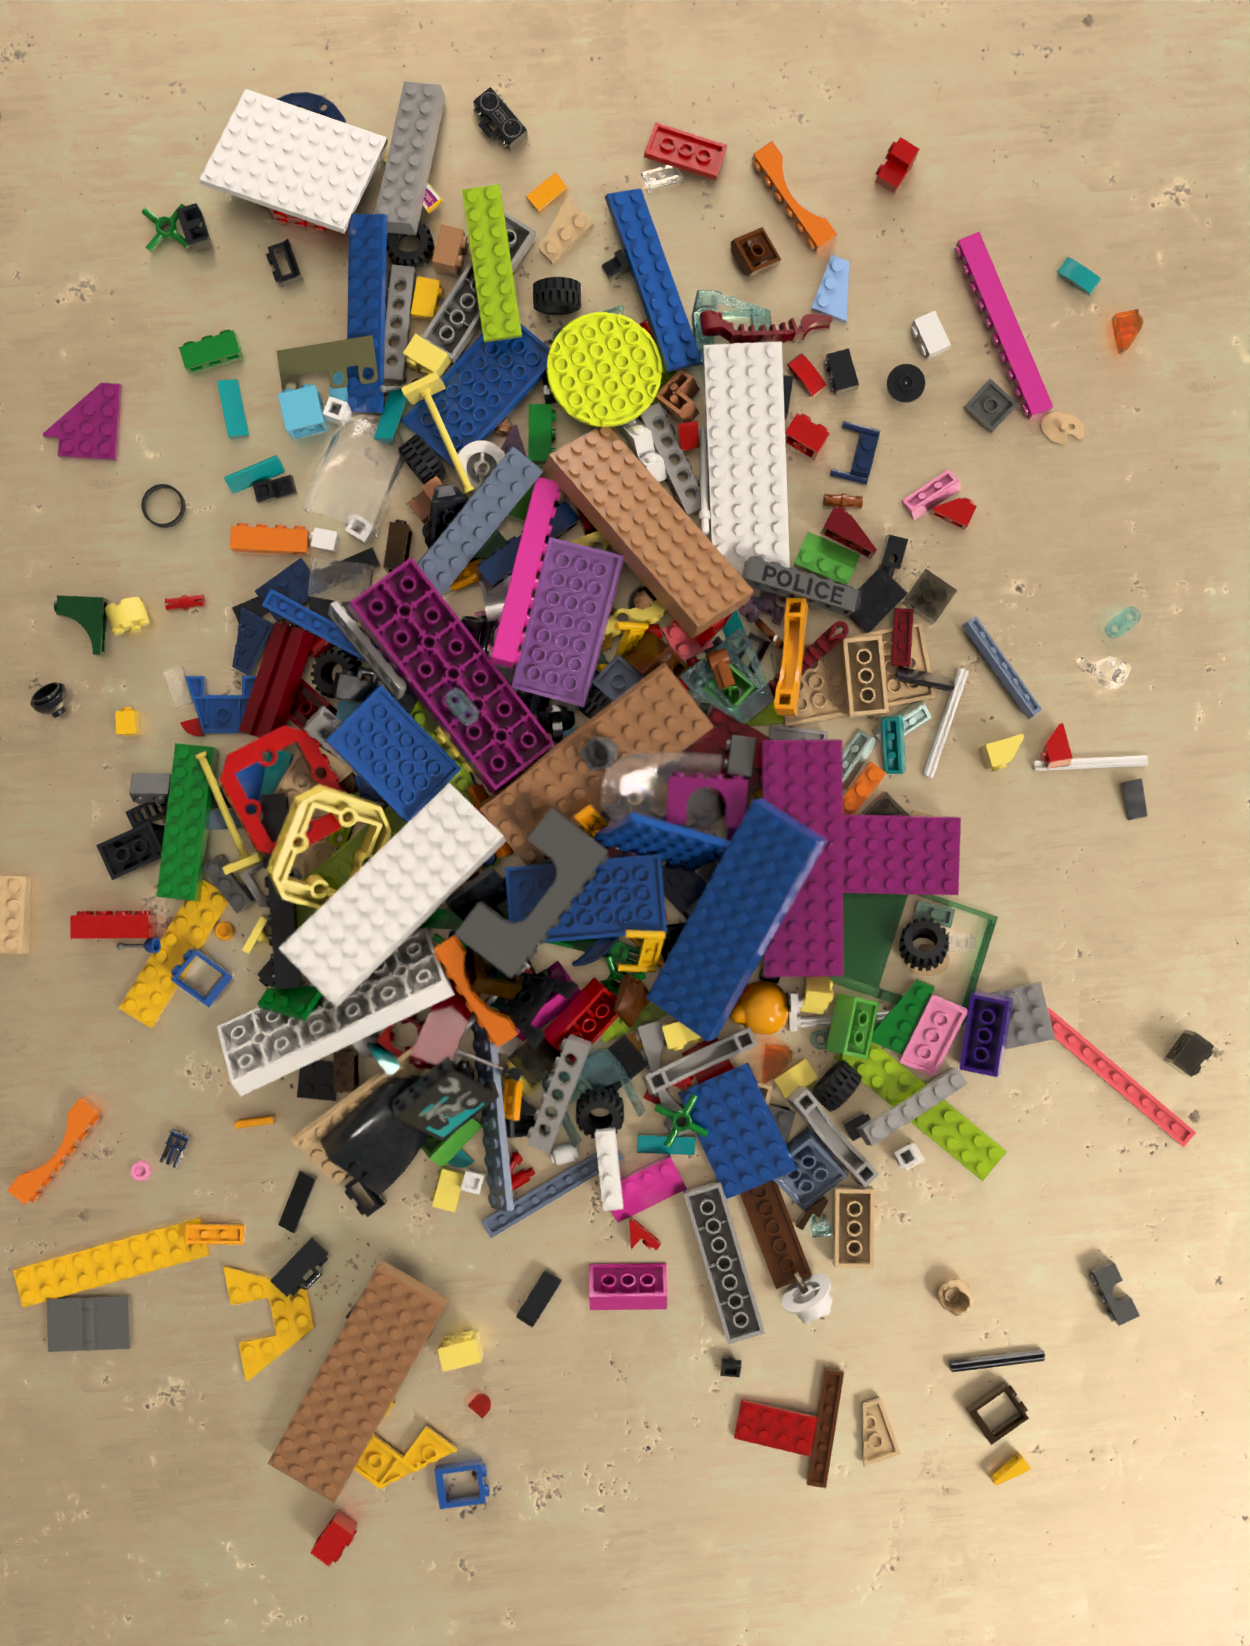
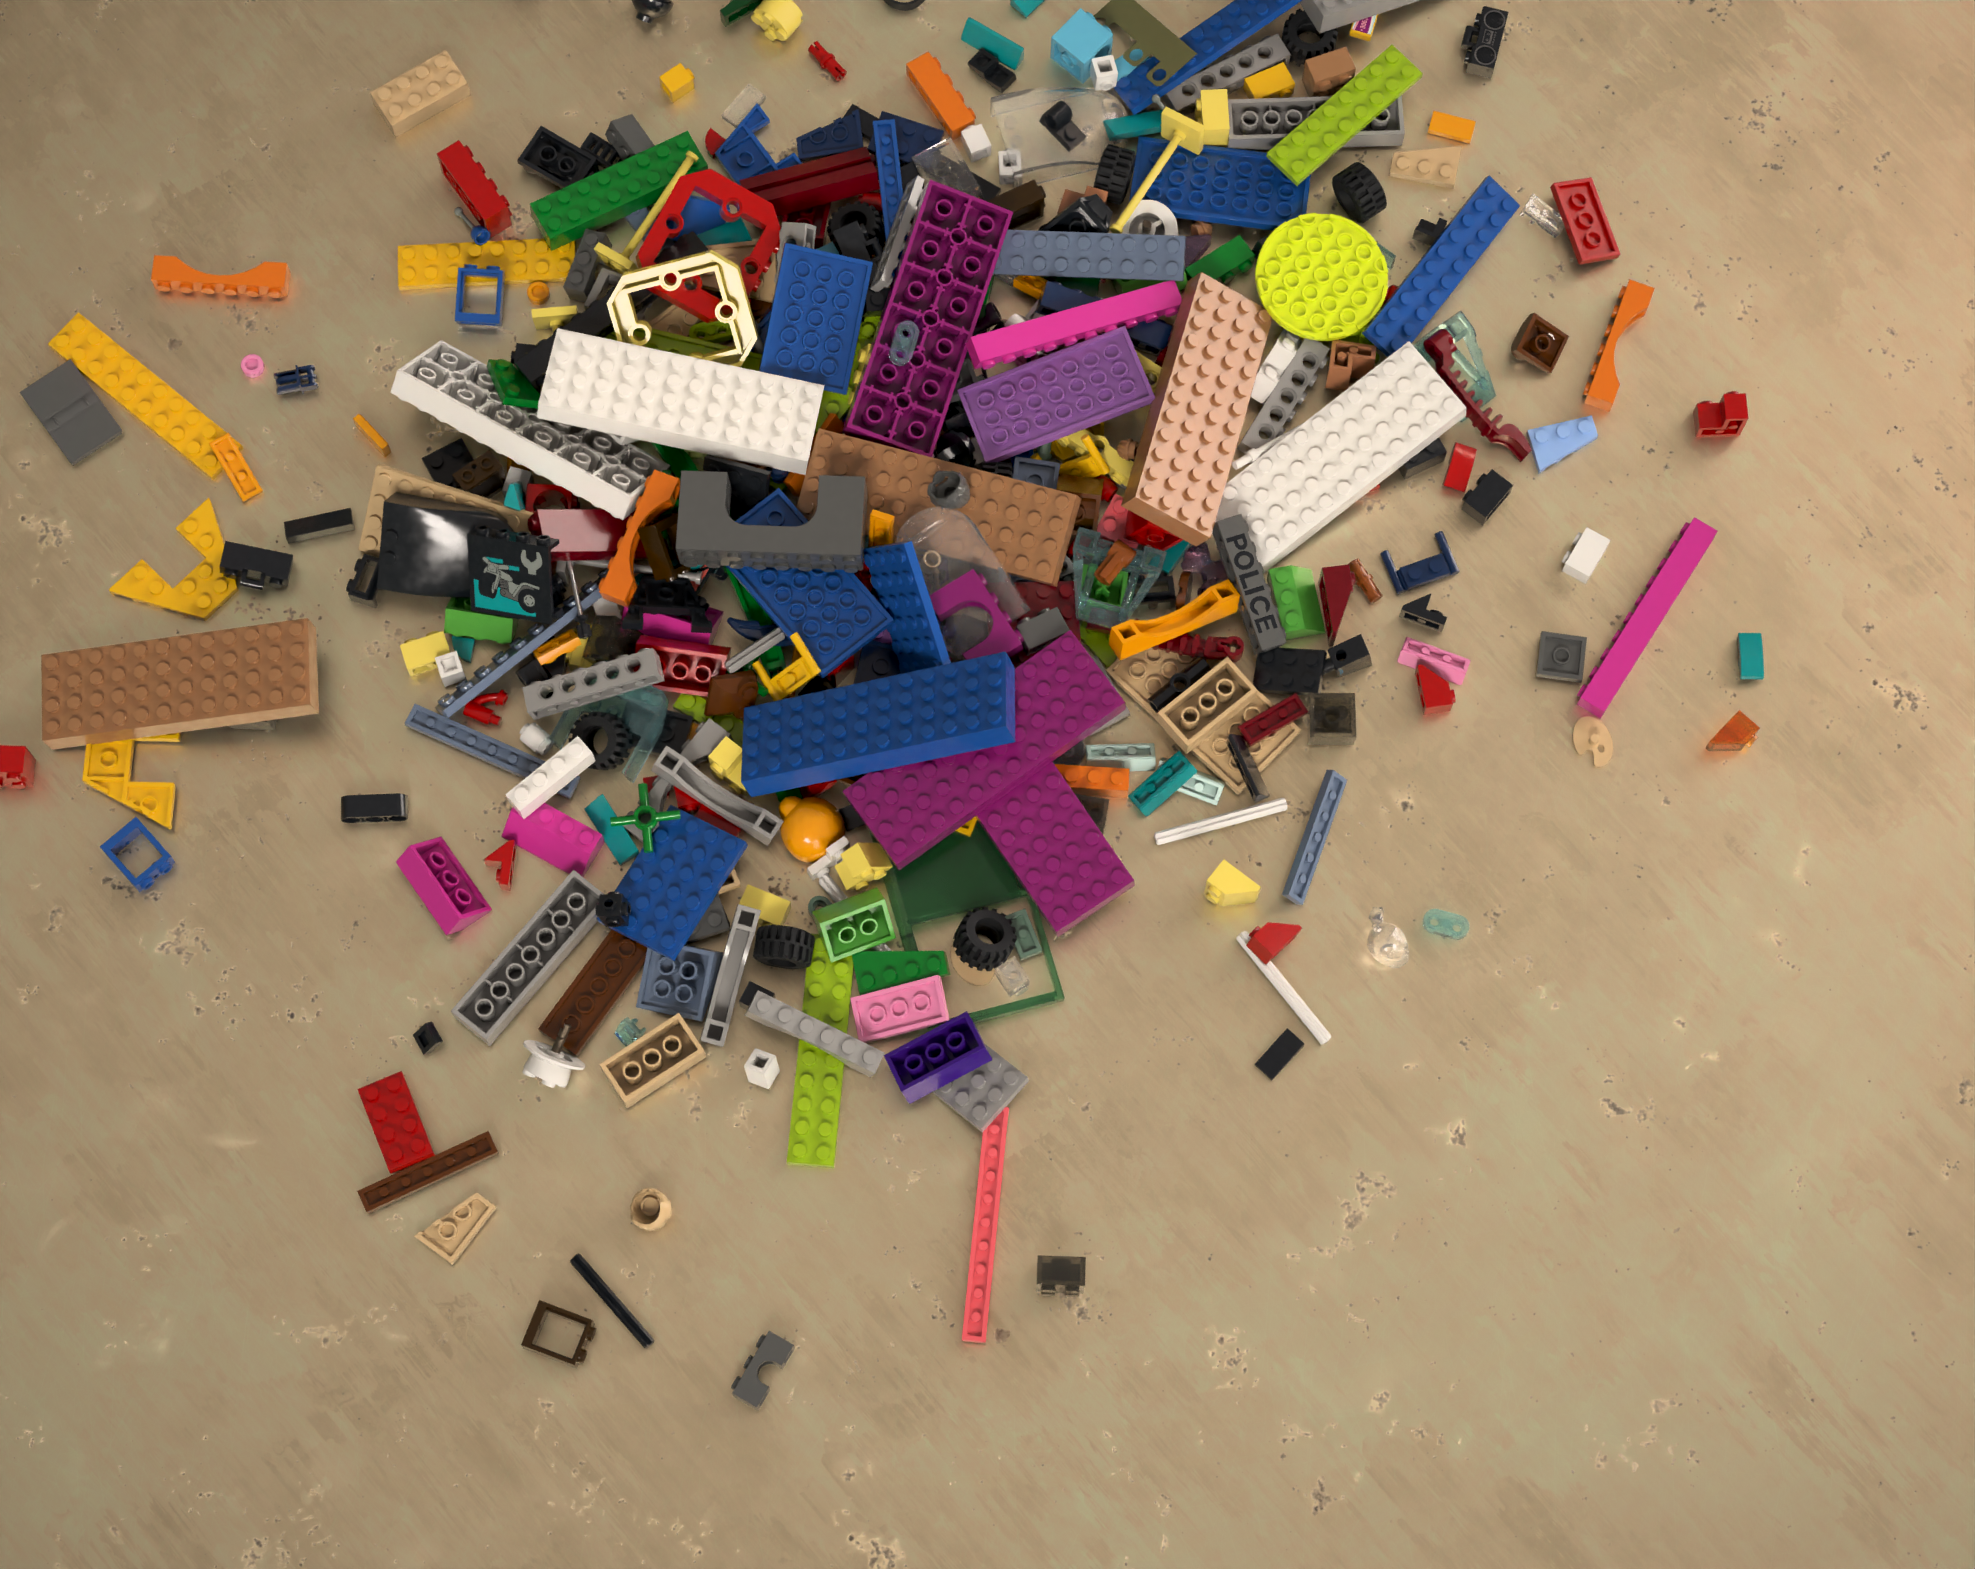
camera: 55 degrees right, 15 degrees down
light yellow brick [437,1330,484,1372] -> none
clear red tile [468,1394,491,1419] -> none
red slope [677,421,700,450] -> none
clear orange slope [761,1043,792,1083] -> none
red brick [785,413,830,460] -> none
dark brown slope [794,1196,829,1230] -> none
black piece [886,364,925,404] -> none
yellow slope [990,1453,1032,1486] -> none
none -> black brick [595,892,631,927]
none -> light grey axle [724,627,785,673]
none -> black plate [1039,101,1086,152]
none -> black piece [1147,657,1211,713]
none -> black slope [1399,594,1447,632]

